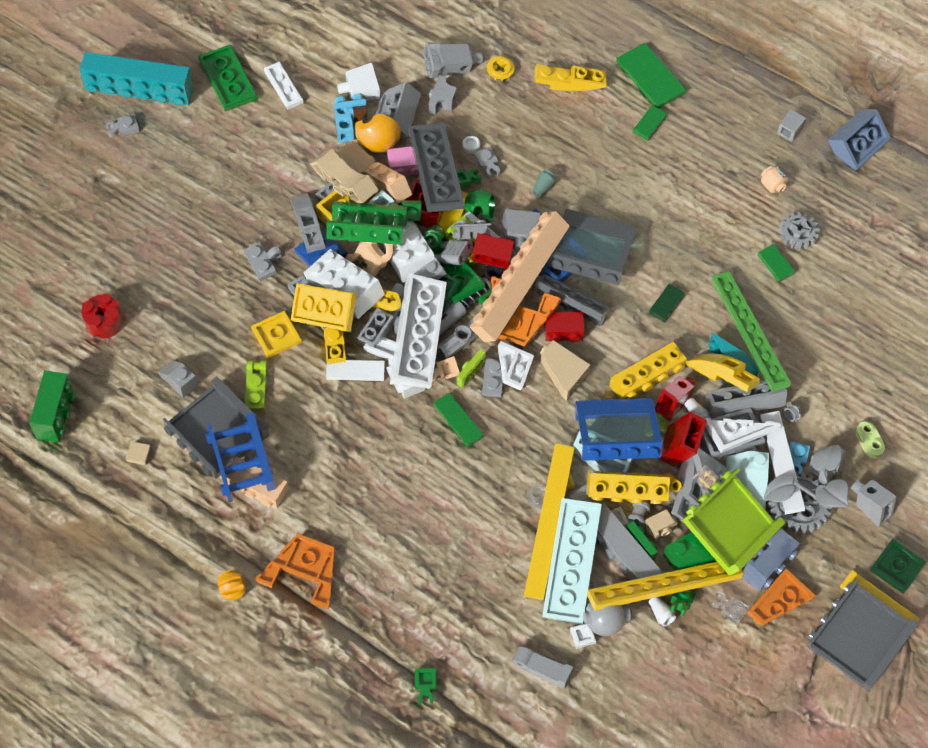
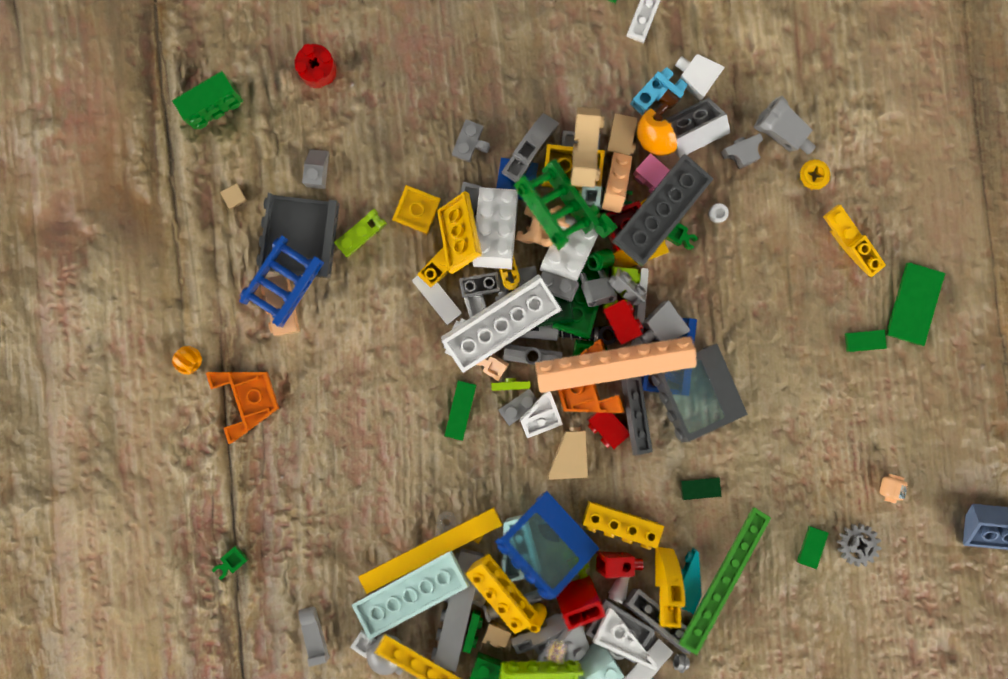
camera: 50 degrees right, 25 degrees up
green helmet [464,189,495,222] -> none
light grey plate [474,147,500,179] -> none
sand green cone [532,169,556,197] -> none
light grey brick [777,109,806,142] -> none

